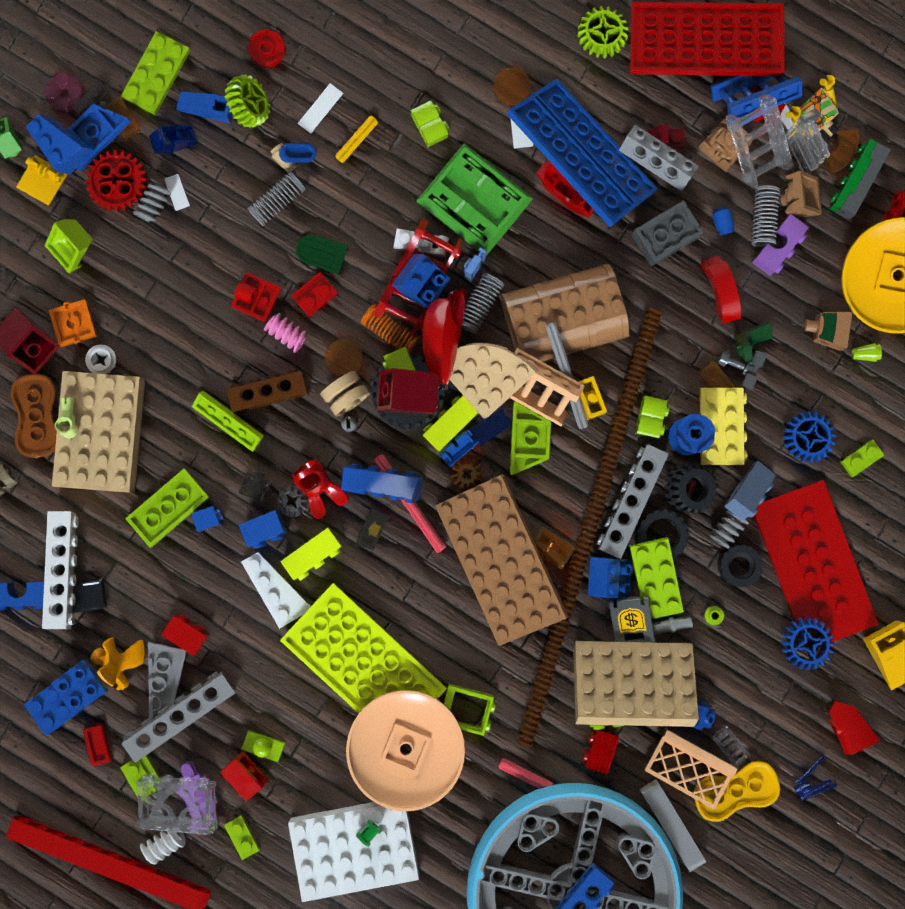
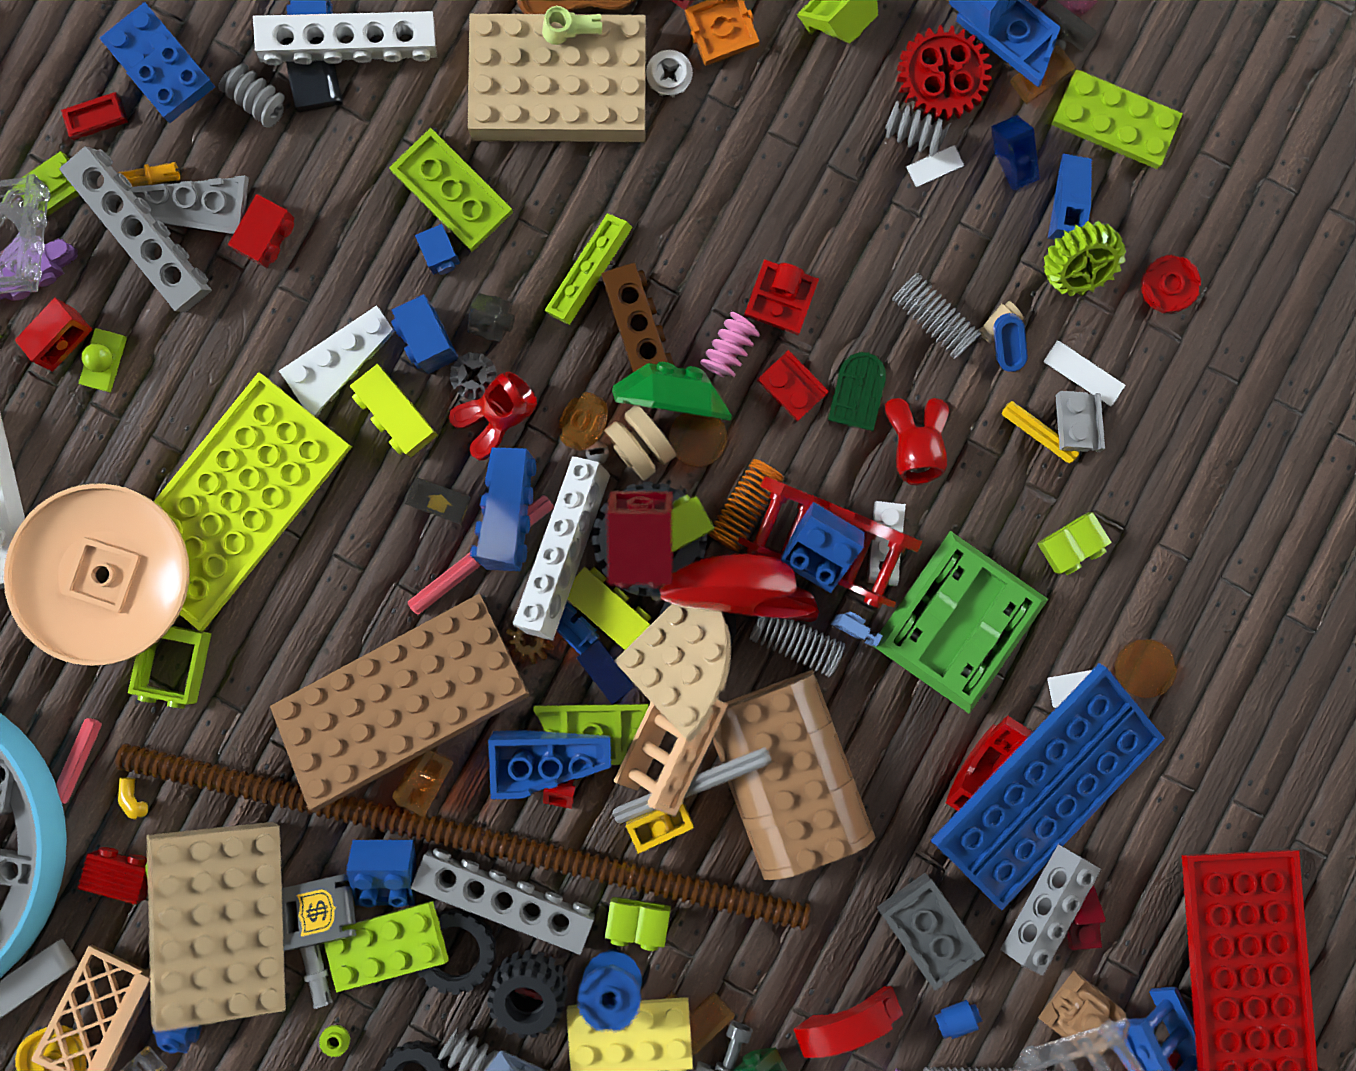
camera: 85 degrees right, 0 degrees up
light orange animal [90,637,145,691] -> none
lime gear [577,6,629,59] -> none
none -> light orange axle [117,162,180,187]
none -> yellow arm [118,777,148,819]
none -> light grey piece [218,63,284,128]
none -> blue wedge [488,730,611,799]
none -> white brick [513,456,610,641]
none -> red tile [543,779,576,809]
none -> clear orange tile [559,392,608,451]
none -> green wedge [612,361,732,421]
none -> red piece [885,398,949,486]
none -> light grey plate [1056,391,1105,452]

